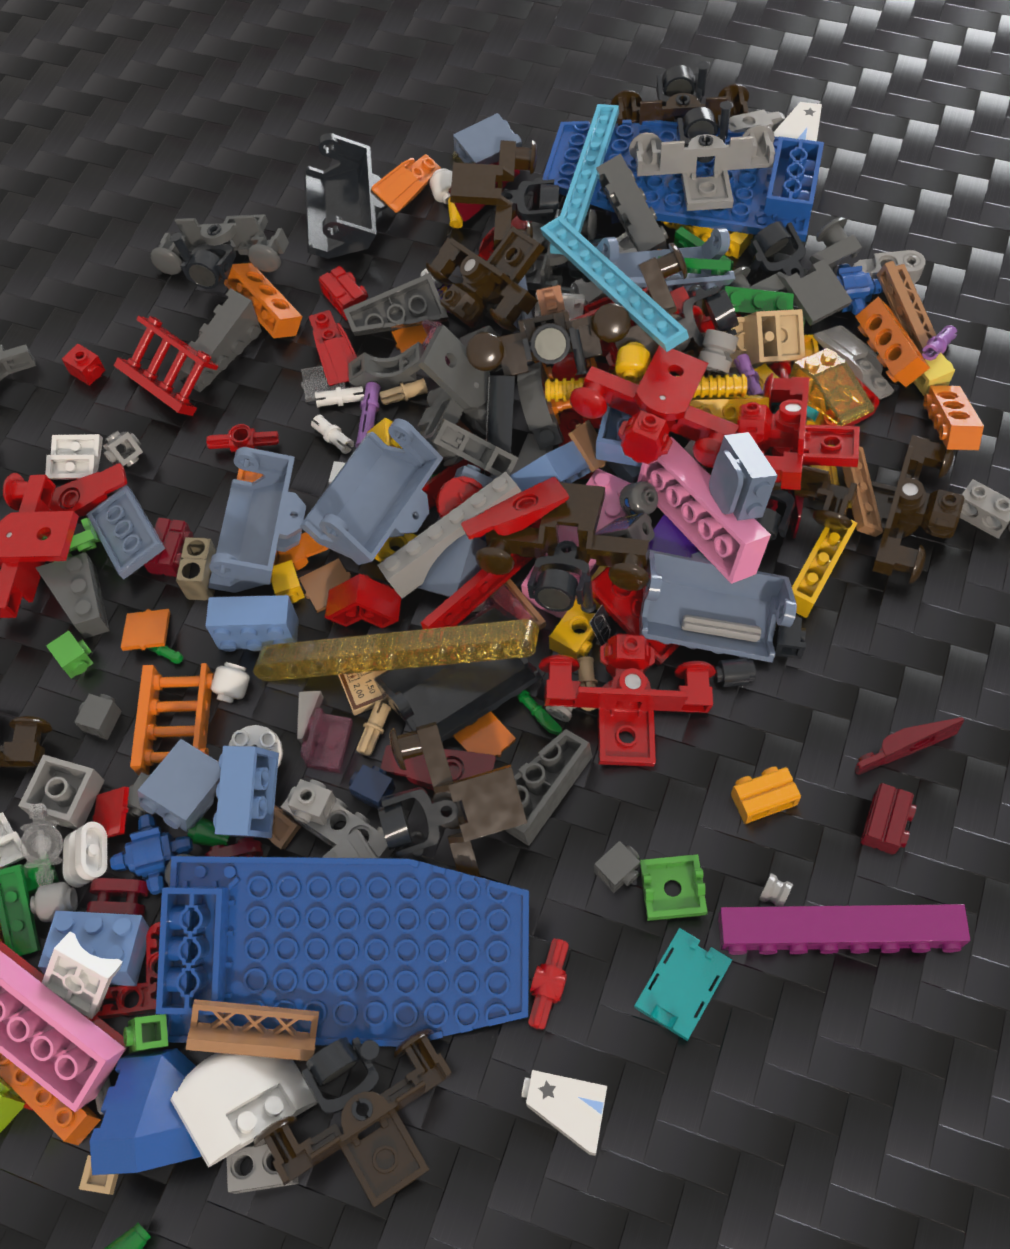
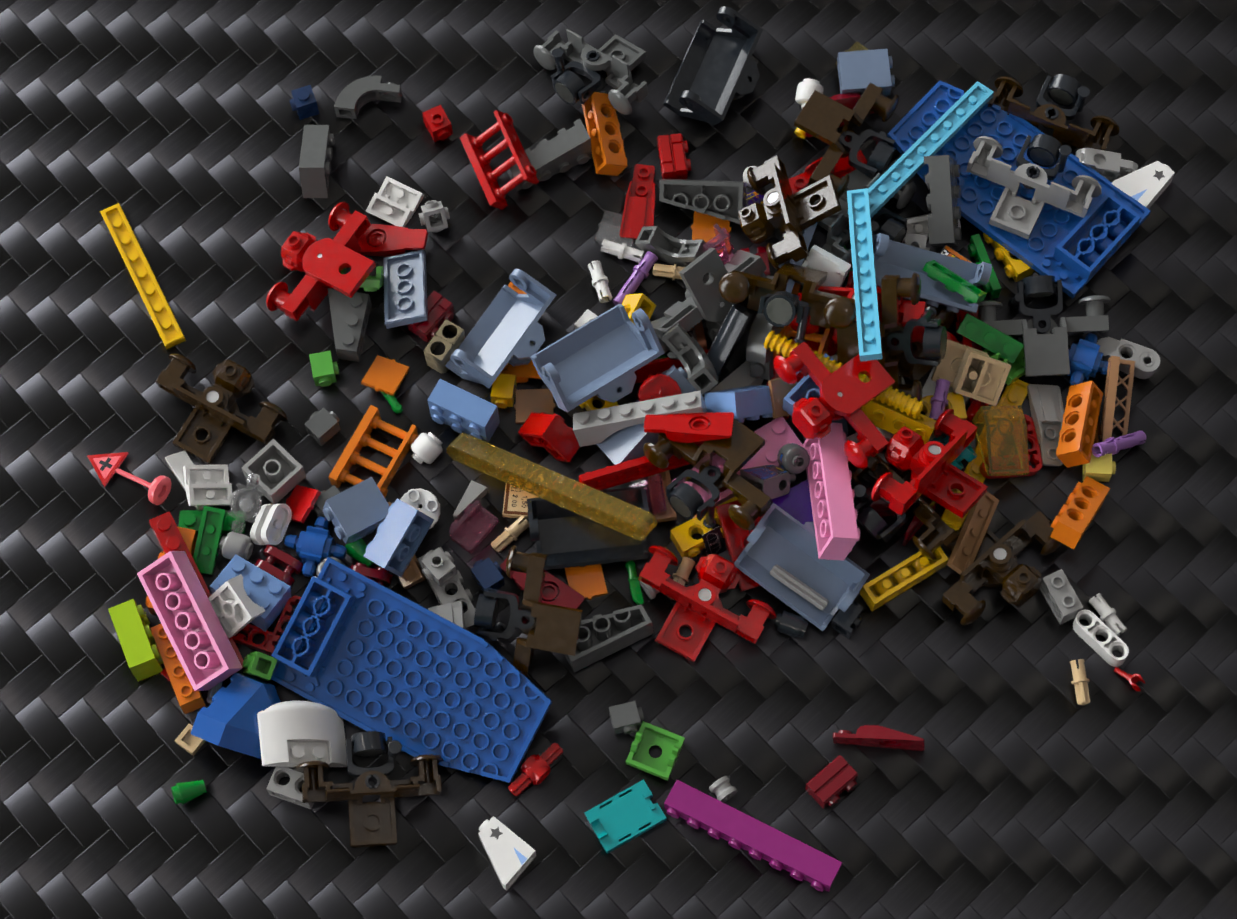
camera: 25 degrees right, 5 degrees up
medium nougat fence [186,999,319,1061] -> none
red axle [206,424,279,452] -> none
orange piece [371,154,441,213] -> none
nougat tile [536,284,565,315] -> none
yellow head [615,342,651,383] -> none
light grey wheel [698,329,739,374] -> none
sand blue brick [709,432,778,521] -> none
light orange brick [731,767,801,824] -> none

